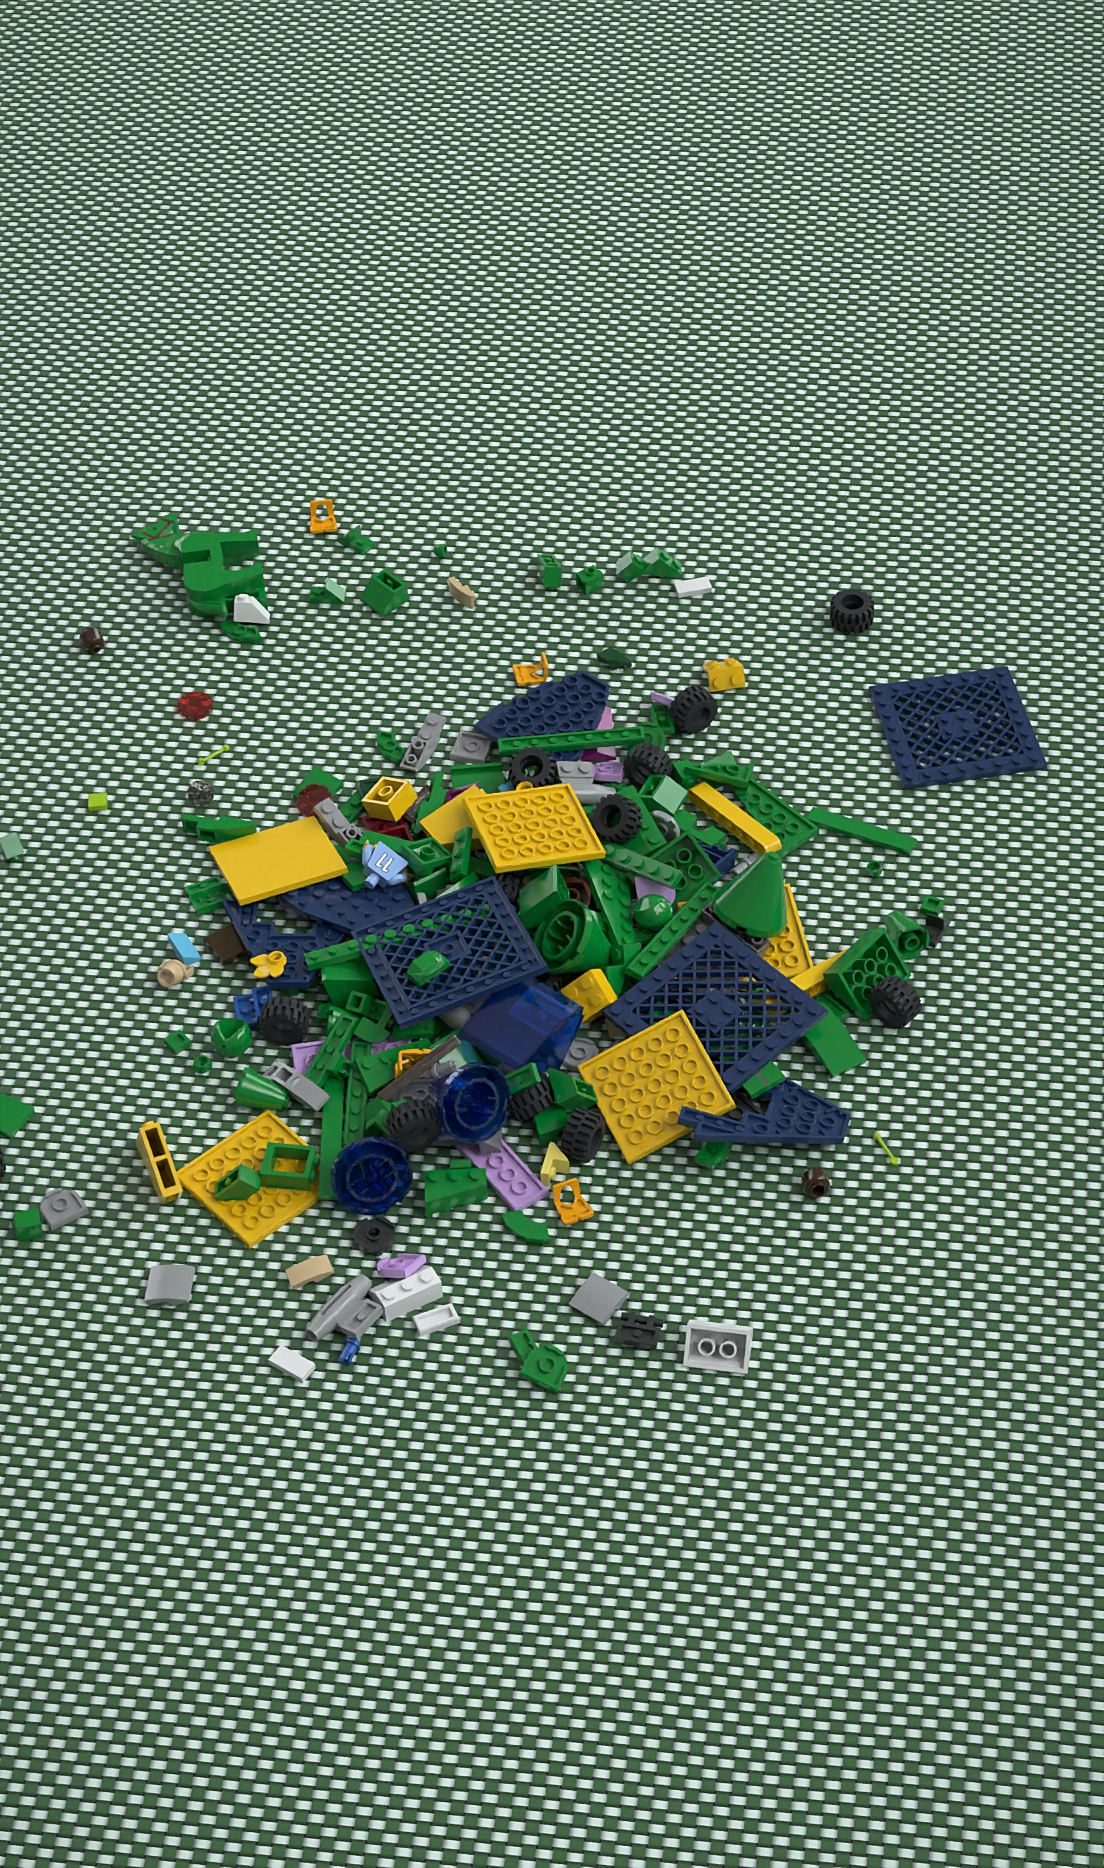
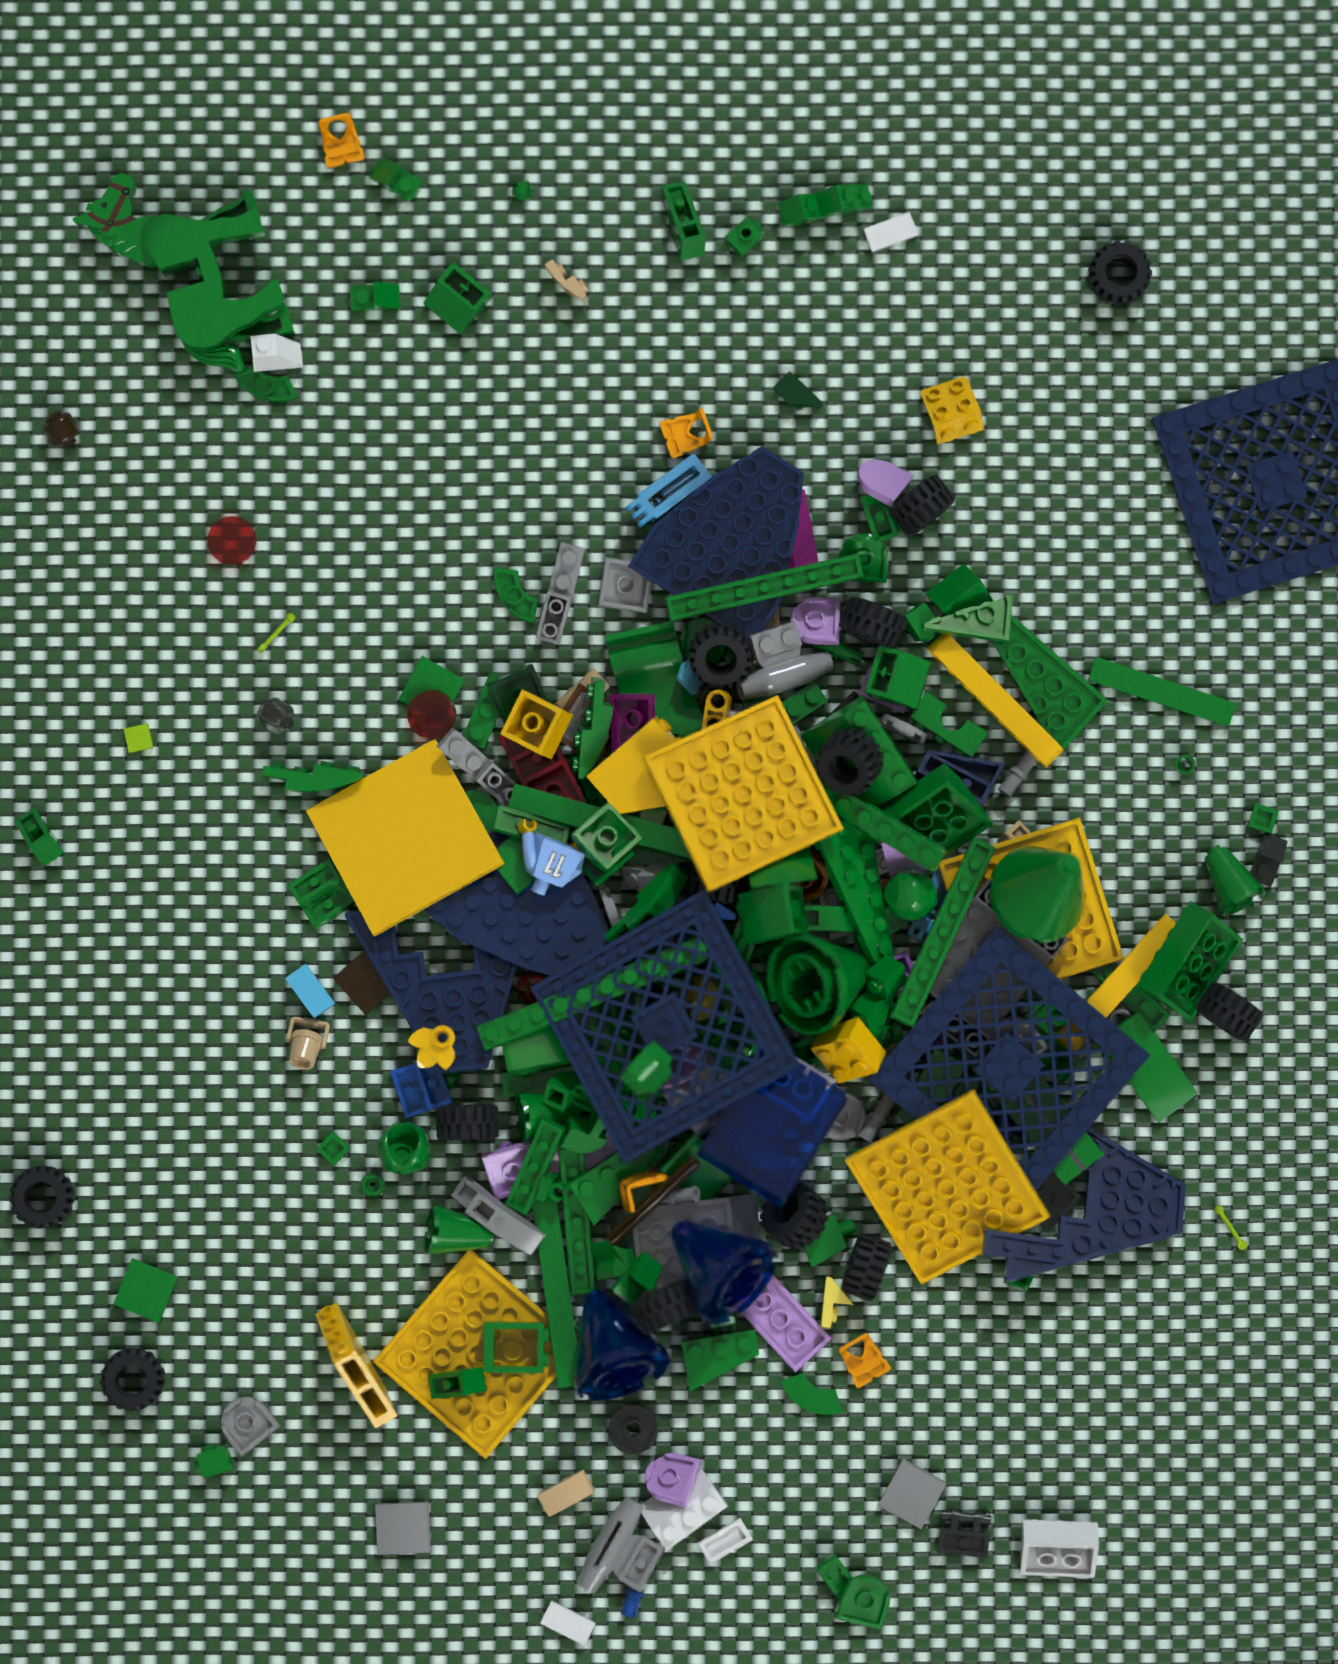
camera: 10 degrees left, 40 degrees up
green plate [449,826,473,883] -> none
green plate [484,1063,541,1106] -> none
green slope [547,1068,598,1111] -> none
dark brown head [801,1167,830,1198] -> none
none -> dark azure hinge [625,453,712,528]

